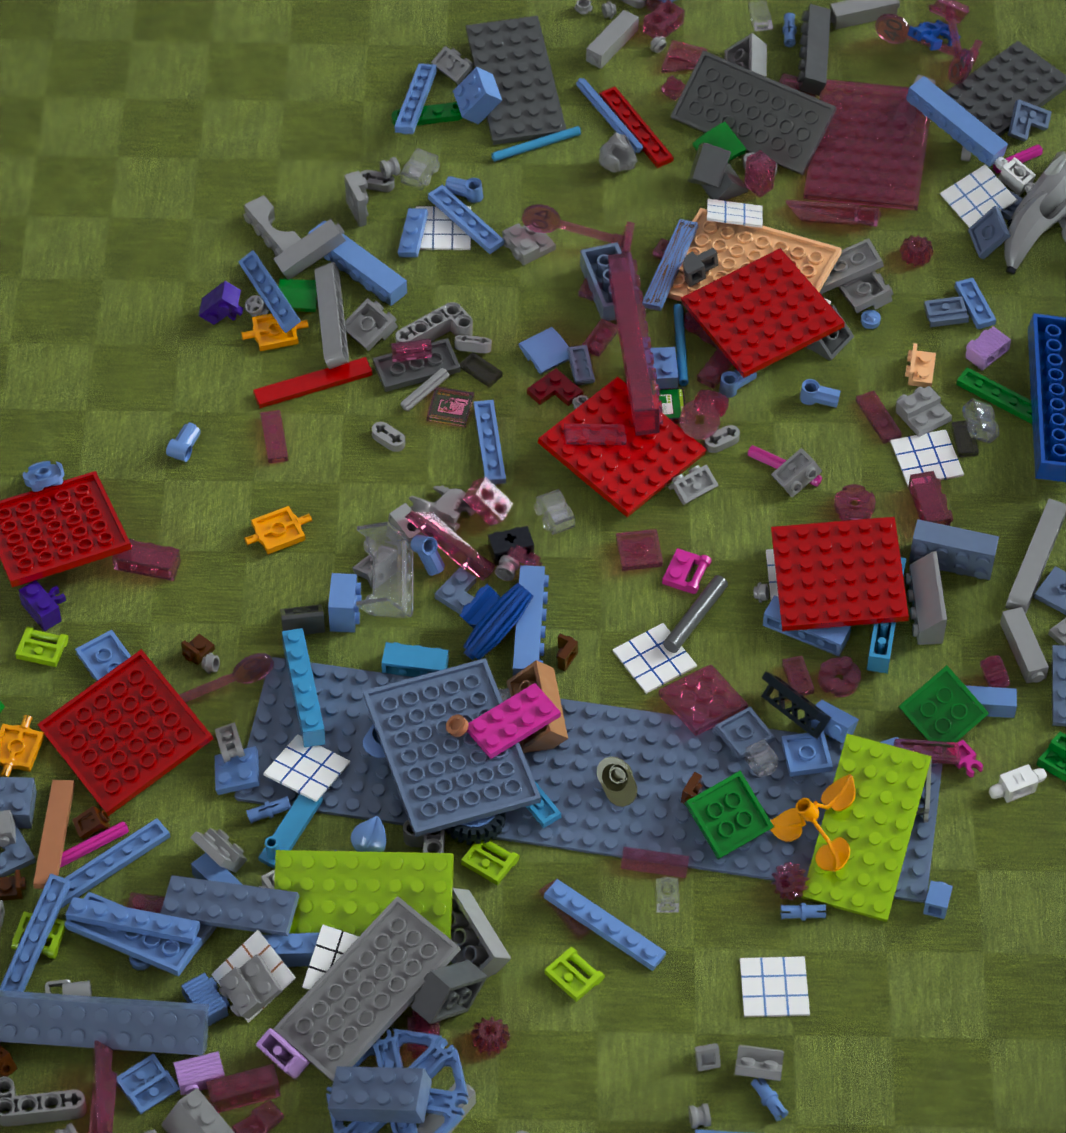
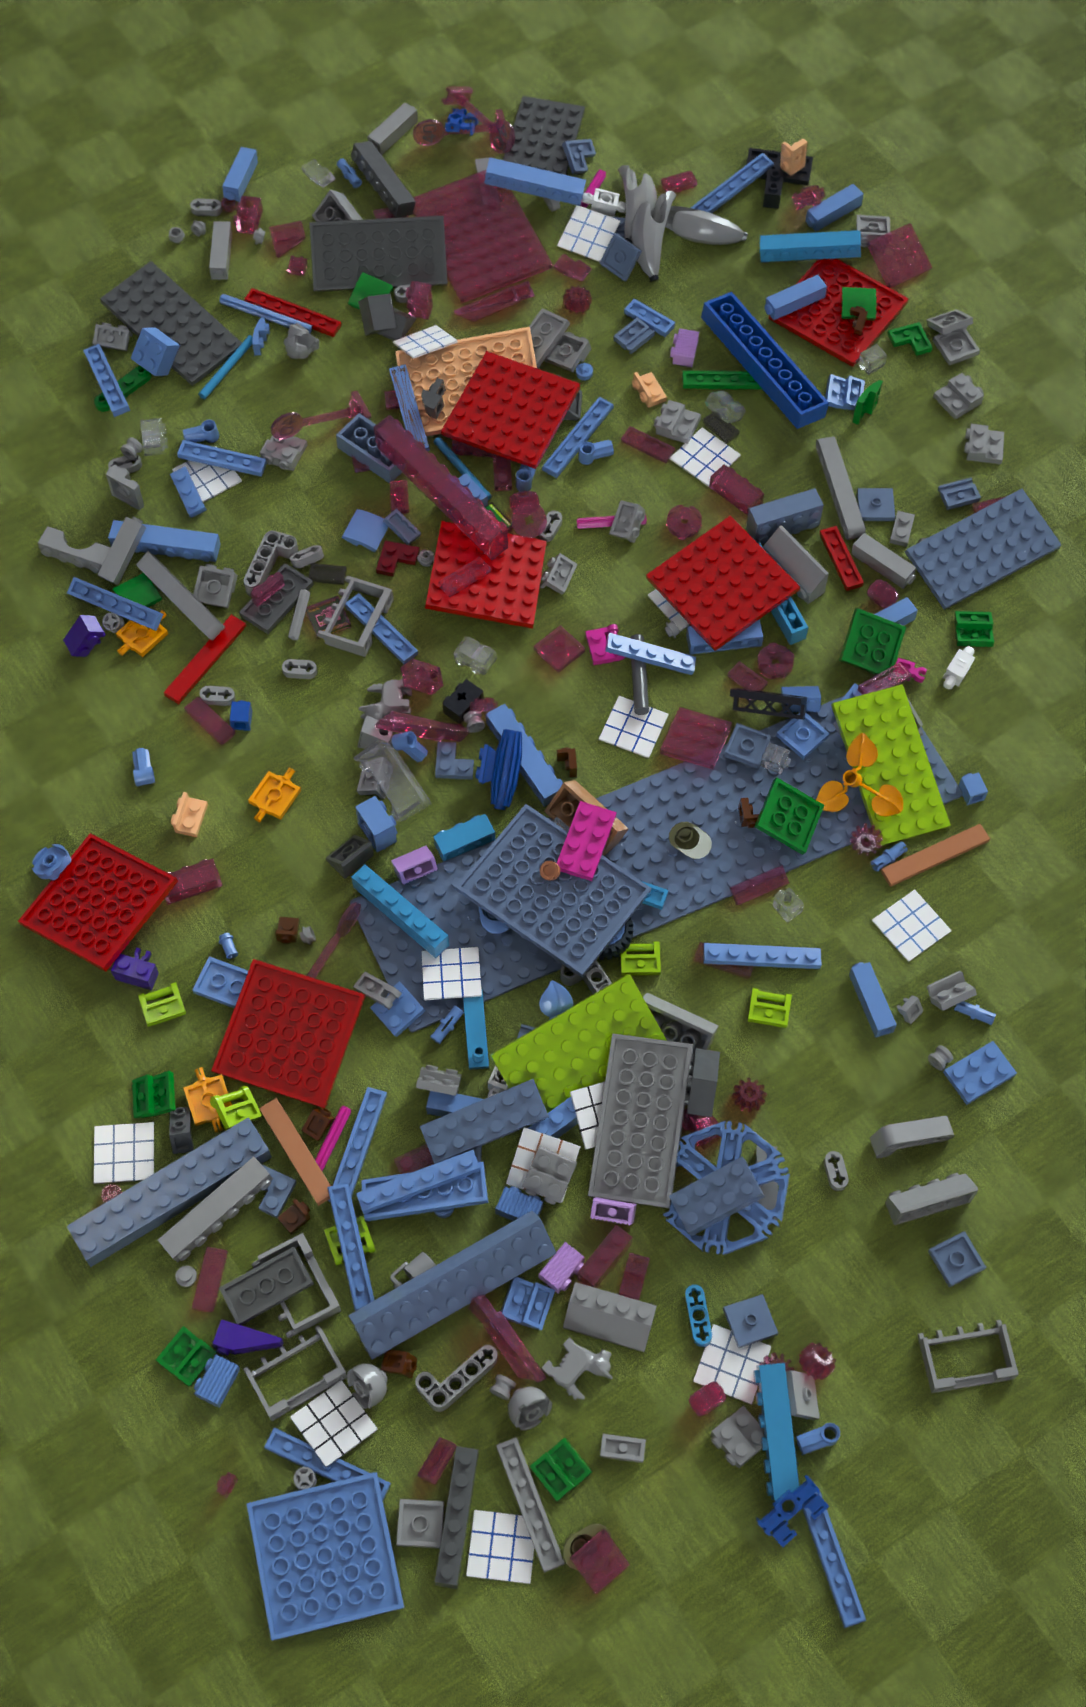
camera: 35 degrees left, 10 degrees up
none -> light nougat bracket [171,792,208,837]
none -> light grey beam [199,686,235,706]
none -> lime plate [210,1086,262,1130]
none -> medium blue pin [218,933,239,959]
none -> blue brick [230,700,252,731]
none -> medium blue slope [252,317,270,356]
none -> light grey hinge [317,576,394,657]
none -> lavender brick [391,846,438,885]
none -> medium blue tile [542,397,614,478]
none -> clear pink slope [553,253,592,281]
none -> plate [605,633,696,675]
none -> red plate [819,526,864,591]
none -> medium blue brick [849,962,897,1038]
none -> nougat tile [881,824,990,887]

